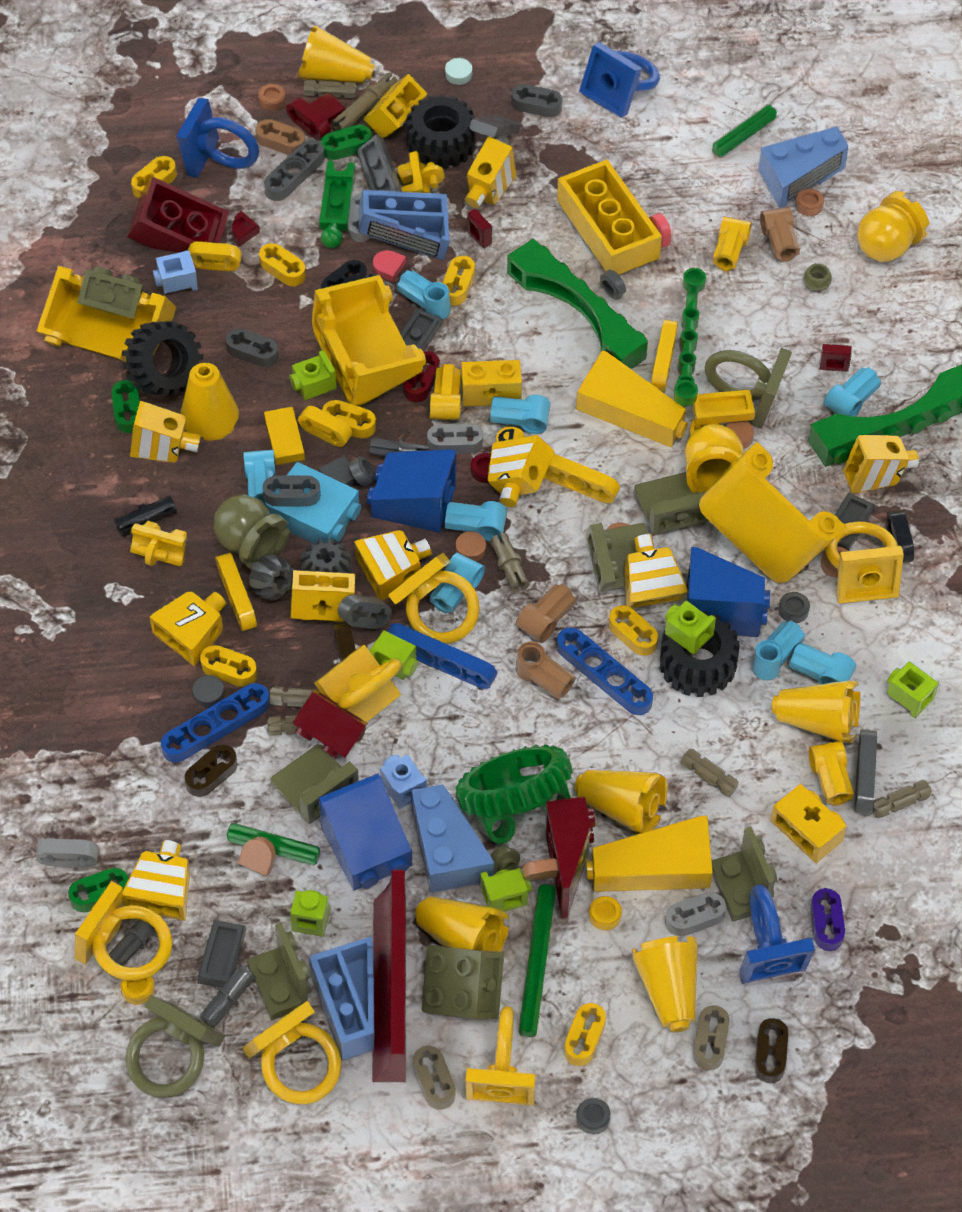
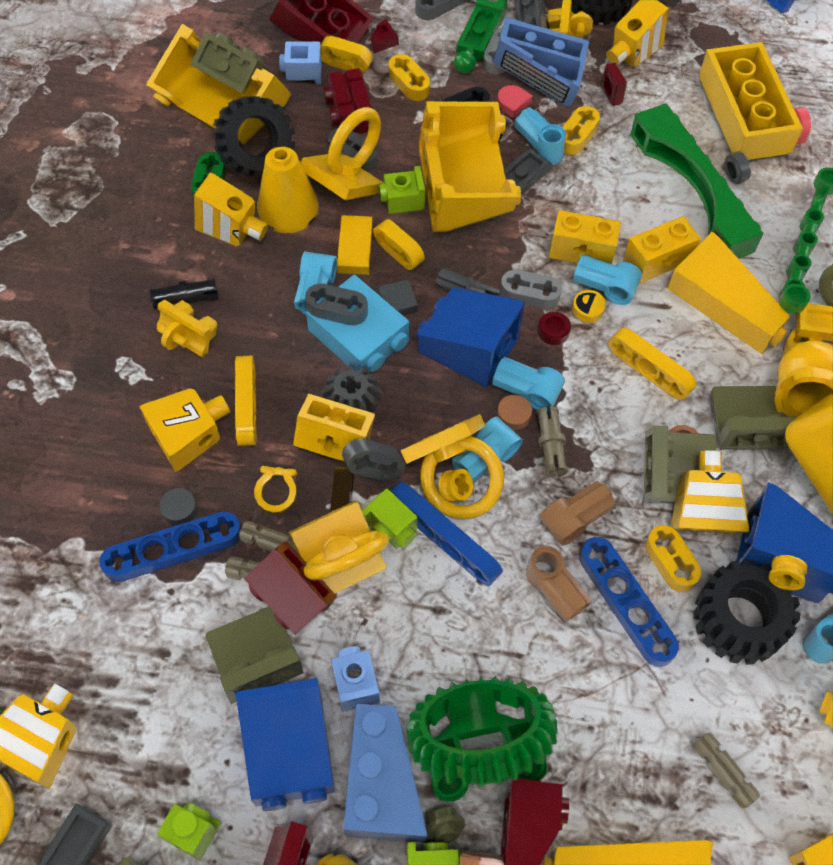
camera: 15 degrees right, 5 degrees up
dark brown beam [185,744,238,797] -> none
yellow beam [200,645,257,687] -> none
olive tile [213,494,291,570] -> none
green axle [227,823,320,865] -> none
nougat tile [238,837,276,876] -> none
dark grey piece [248,555,293,600] -> none
yellow beam [322,400,376,439] -> none
dark grey tile [349,456,376,487] -> none
yellow torso [354,530,432,600] -> none
dark red beam [403,351,440,403] -> none
yellow piece [430,364,462,421] -> none
yellow torso [488,435,555,507] -> none
yellow cone [574,769,668,834] -> none
yellow beam [651,319,678,393] -> none
lime brick [665,601,716,654] -> none
none -> yellow piece [254,466,298,514]
none -> yellow tile [301,107,383,200]
none -> dark red brick [323,68,373,134]
none -> yellow bush [438,468,473,502]
none -> yellow brick [623,216,701,284]
none -> yellow bush [769,555,808,590]

